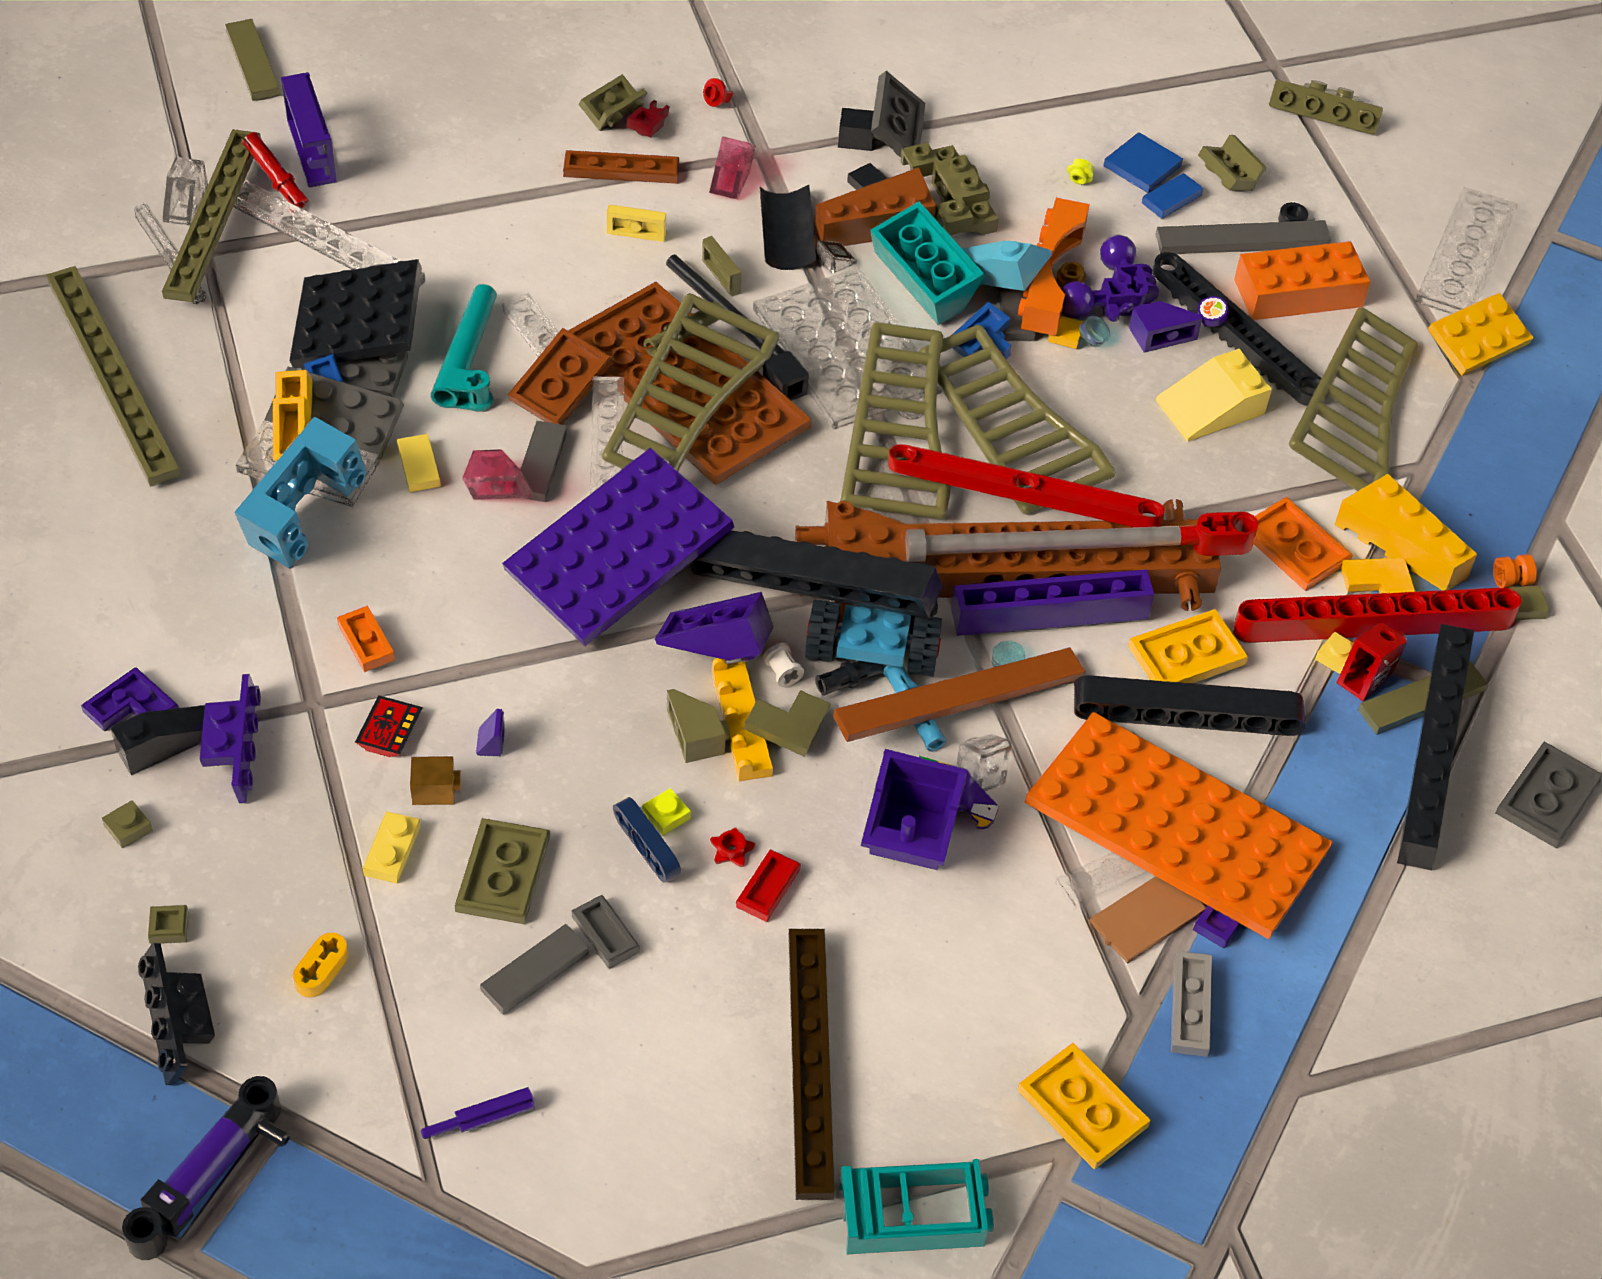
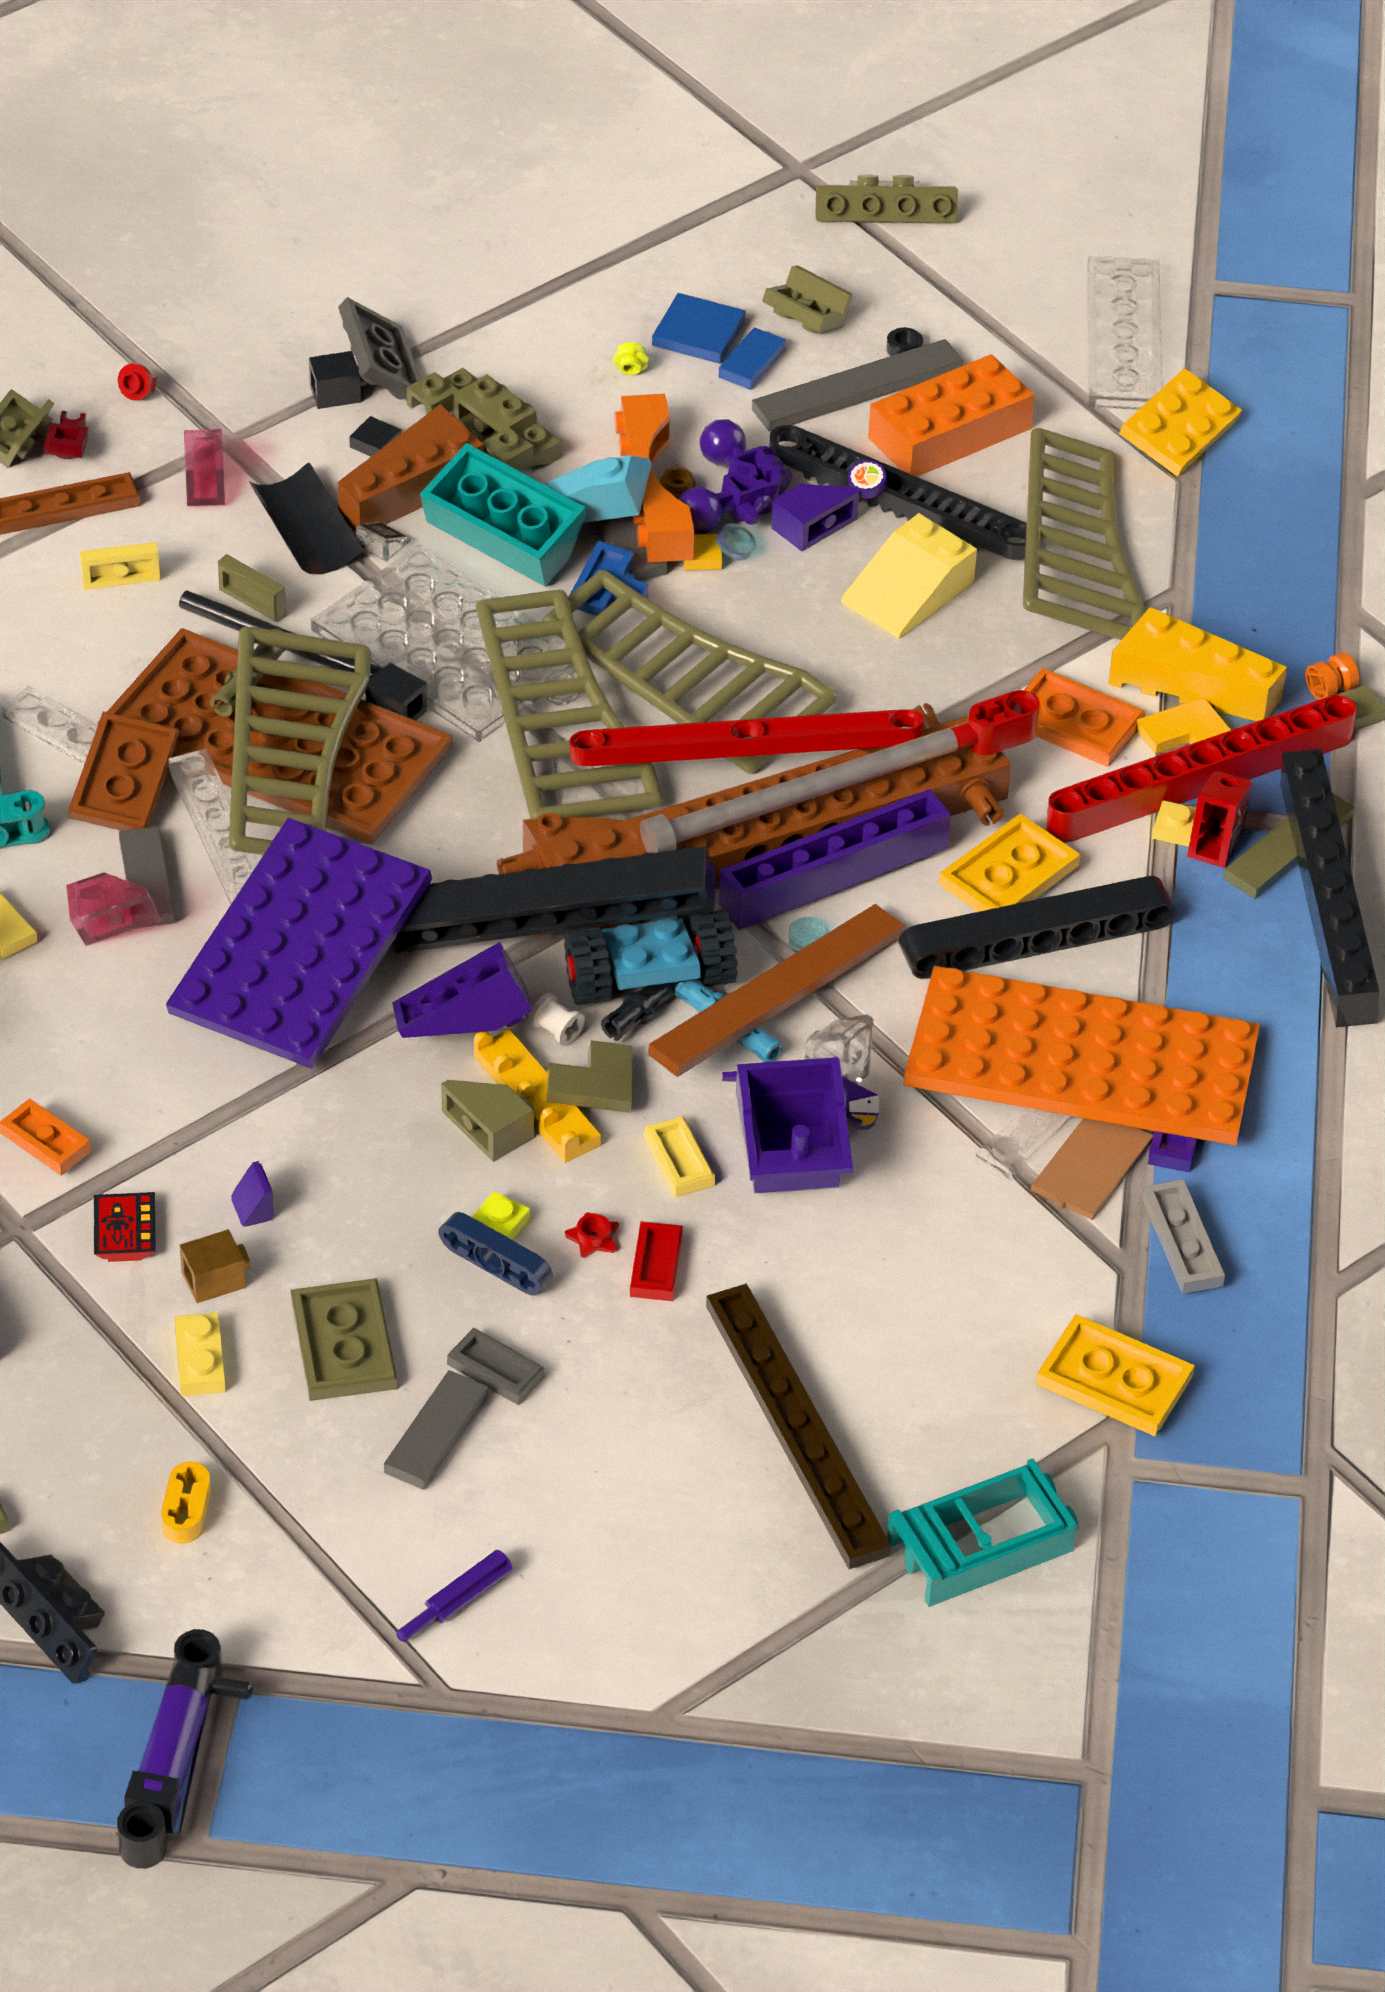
camera: 20 degrees left, 5 degrees down
none -> light yellow tile [644,1116,715,1197]

